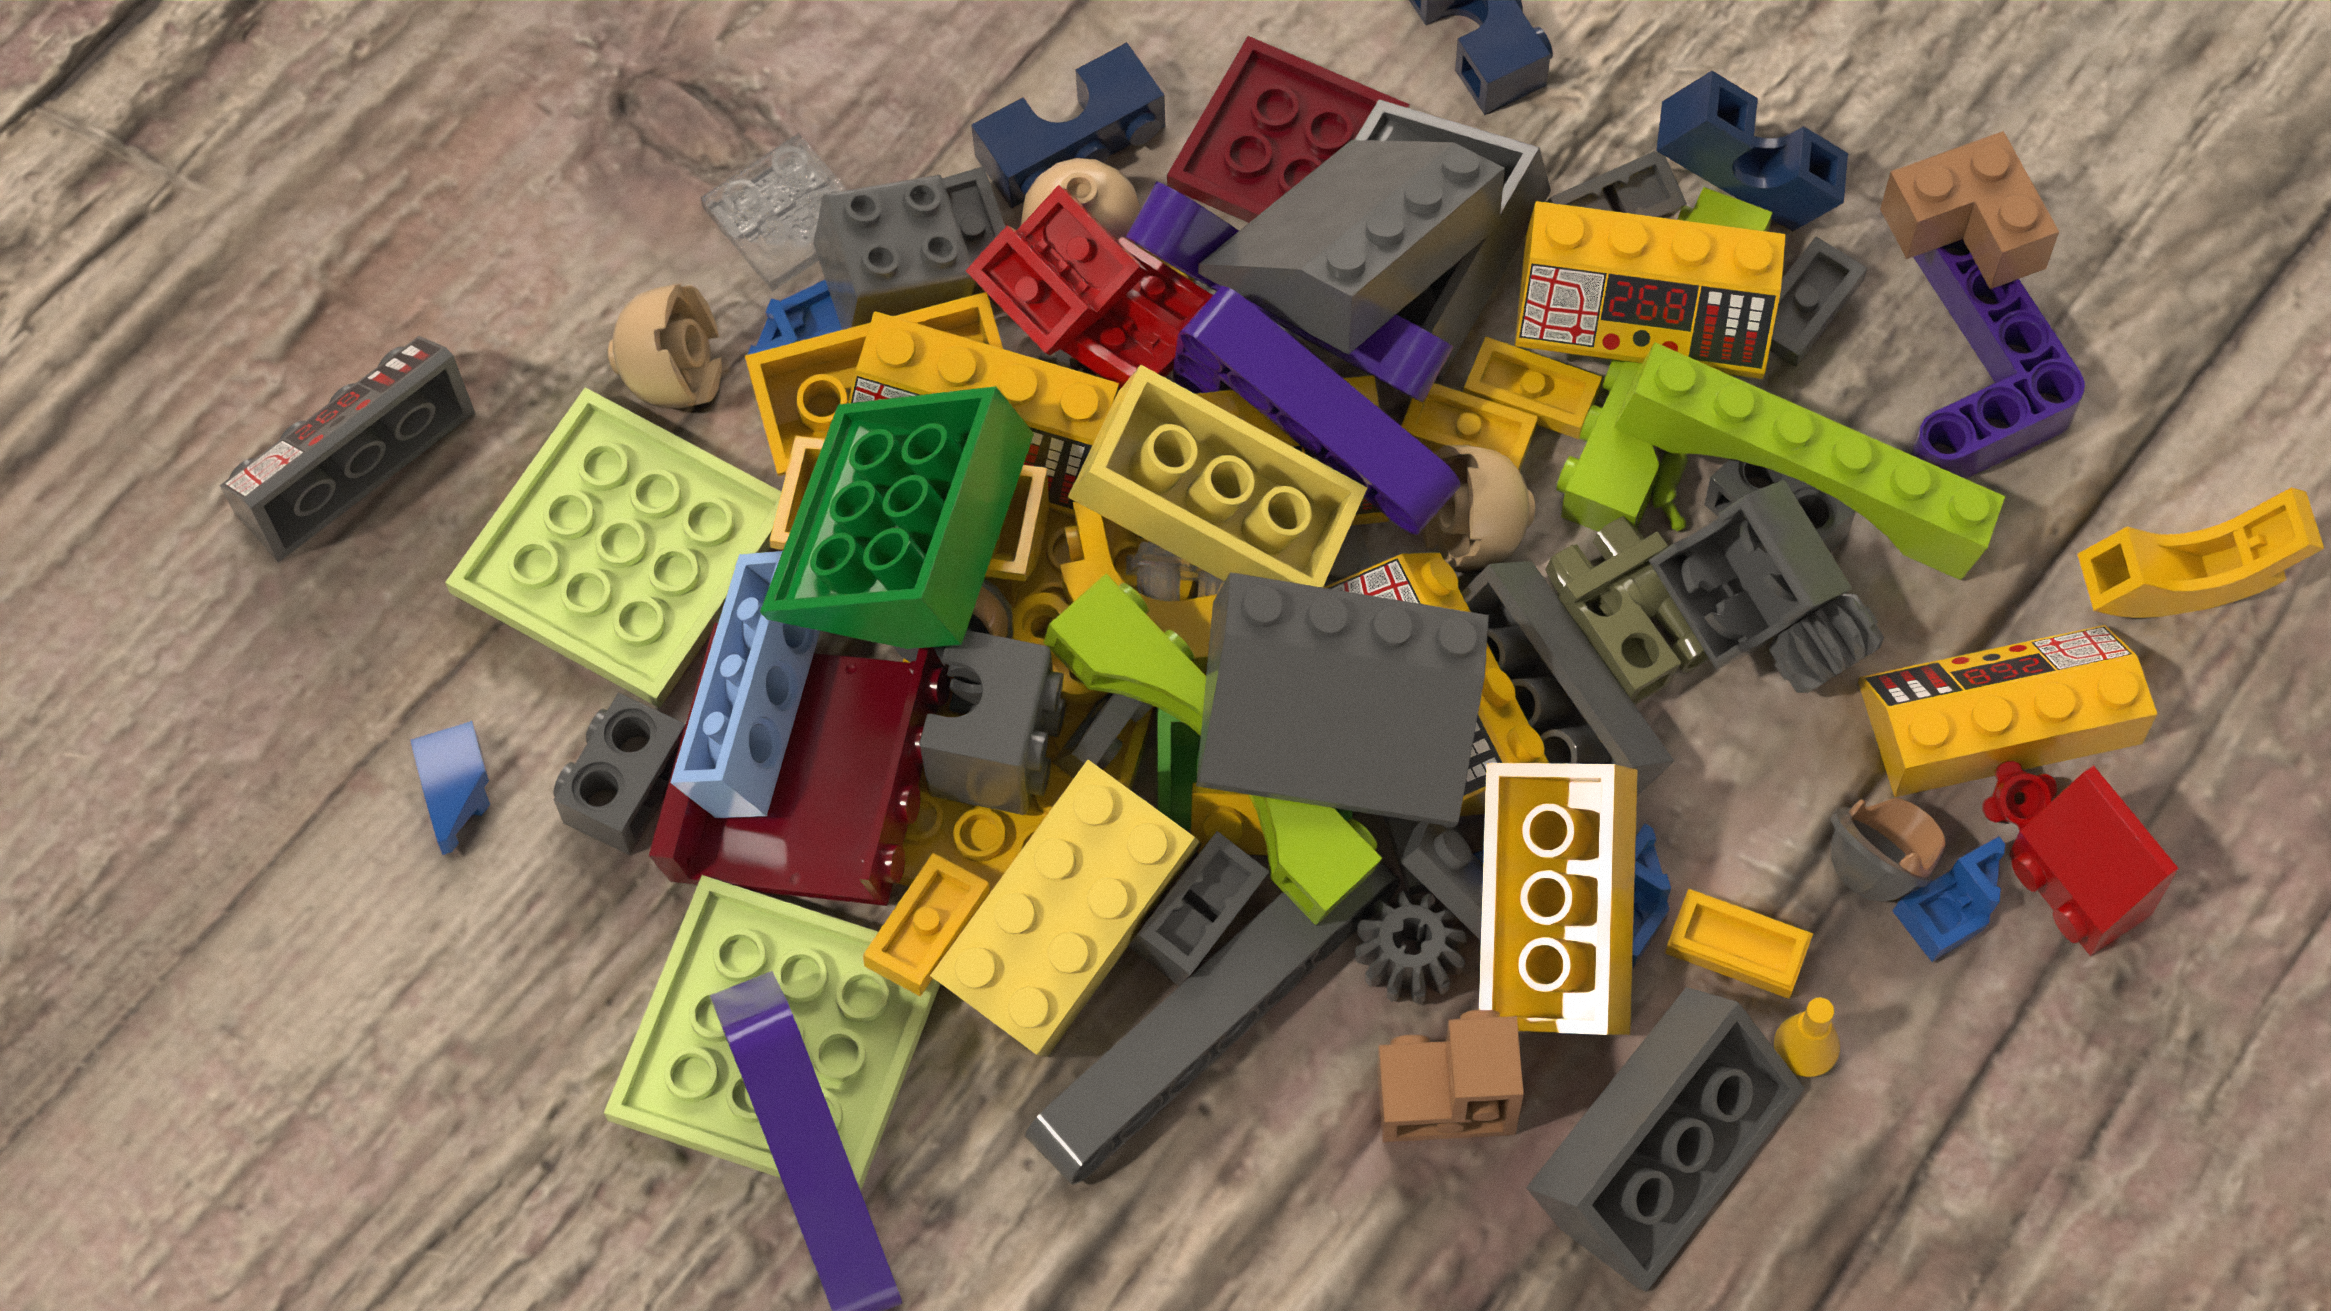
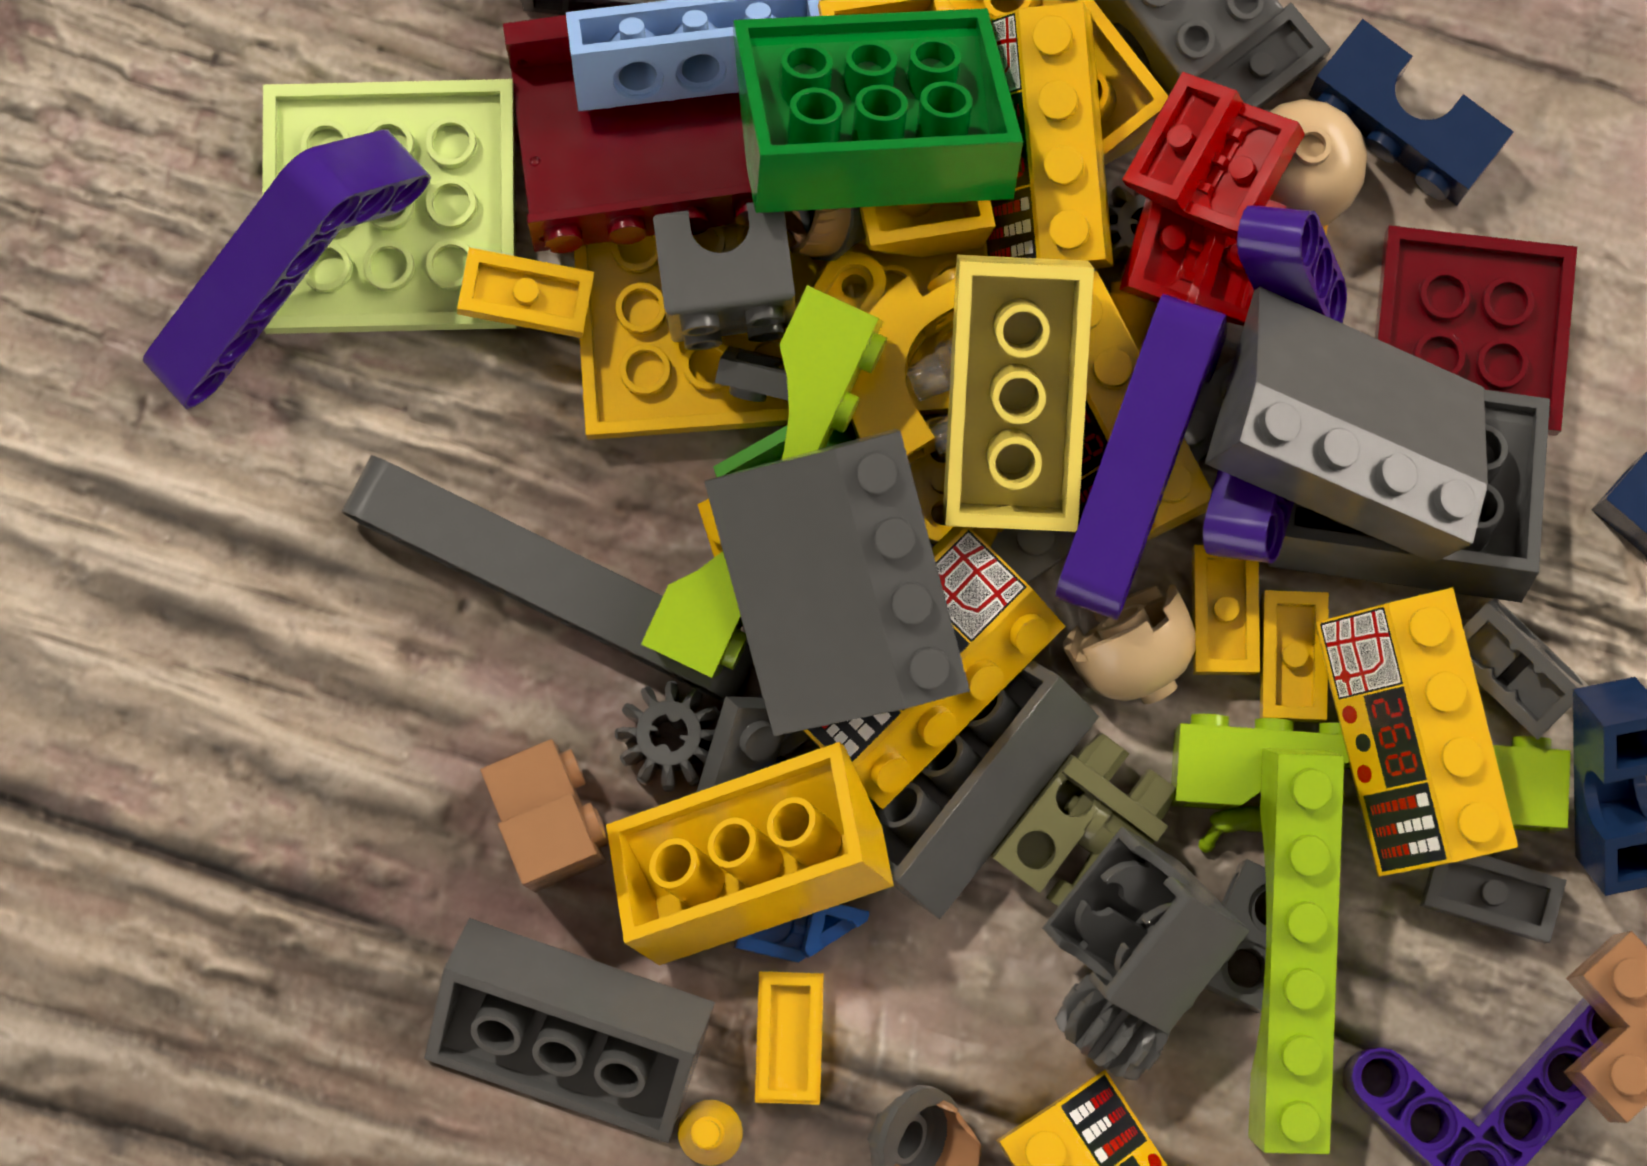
camera: 70 degrees right, 15 degrees up
light yellow brick [930,760,1202,1057] -> none
dark grey brick [1128,831,1269,986] -> none

